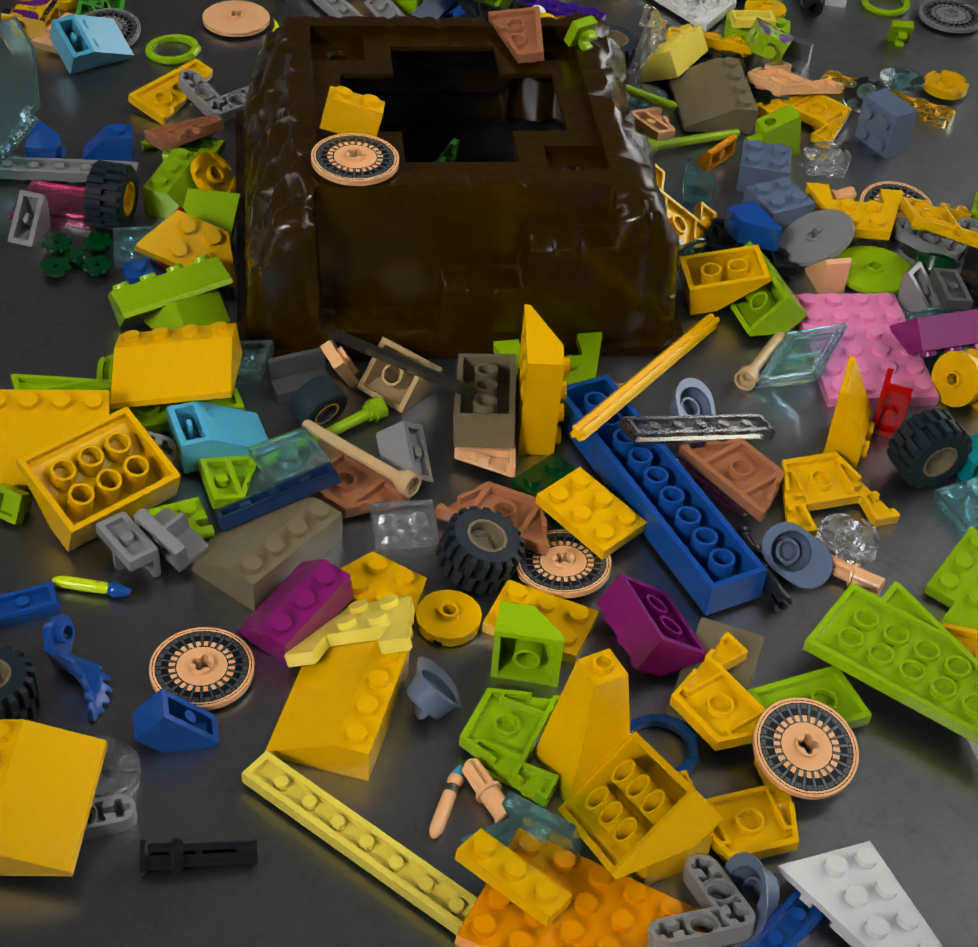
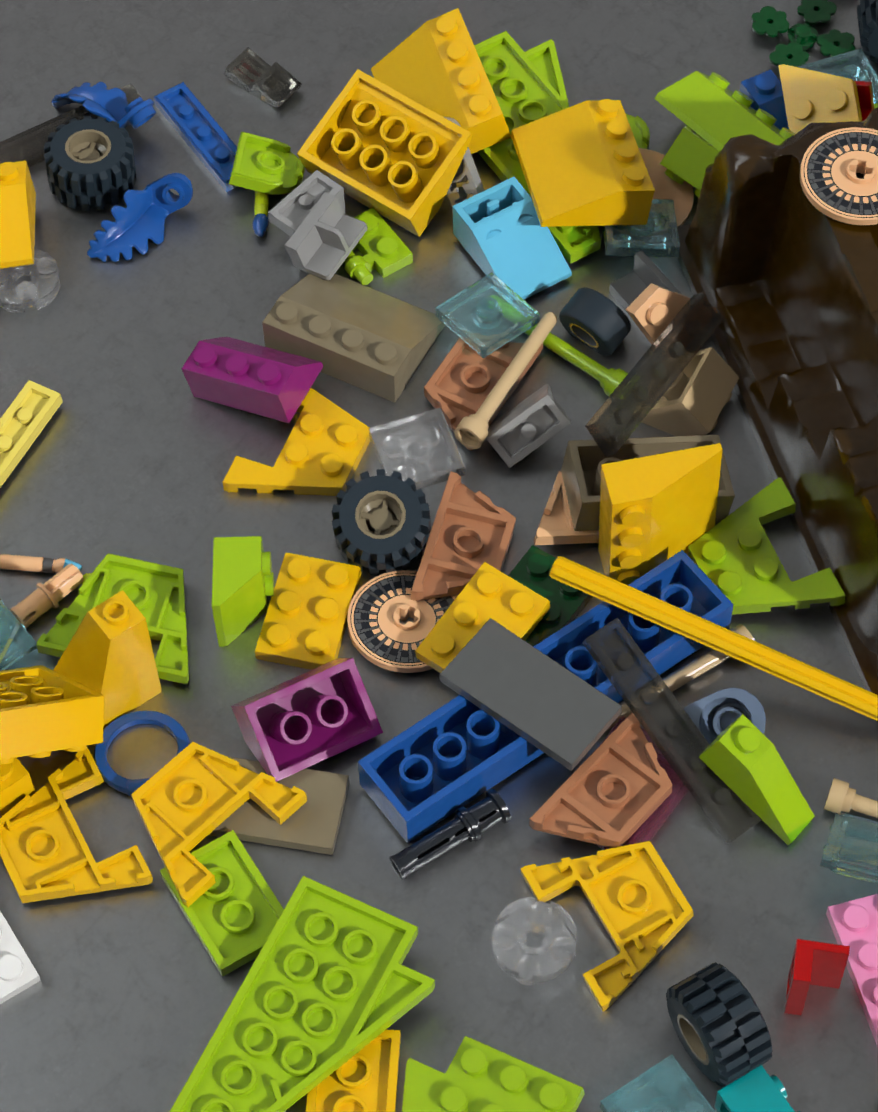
camera: 85 degrees right, 15 degrees up
blue slope [133,689,219,753] -> none
piece [149,627,255,711] -> none
lime wing [198,455,258,509] -> none
dark blue tile [214,463,341,532] -> none
yellow slope [265,640,410,781] -> none
light yellow wing [284,595,415,668] -> none
sand blue piece [407,656,461,720] -> none
yellow plate [415,589,482,647] -> none
piece [752,698,859,800] -> none
sand blue piece [761,522,833,589] -> none
yellow slope [823,356,875,468] -> none
light nougat axle [831,554,886,596] -> none
none -> lime tile [229,132,305,194]
none -> dark grey tile [440,618,622,771]
none -> lime slope [699,714,815,845]

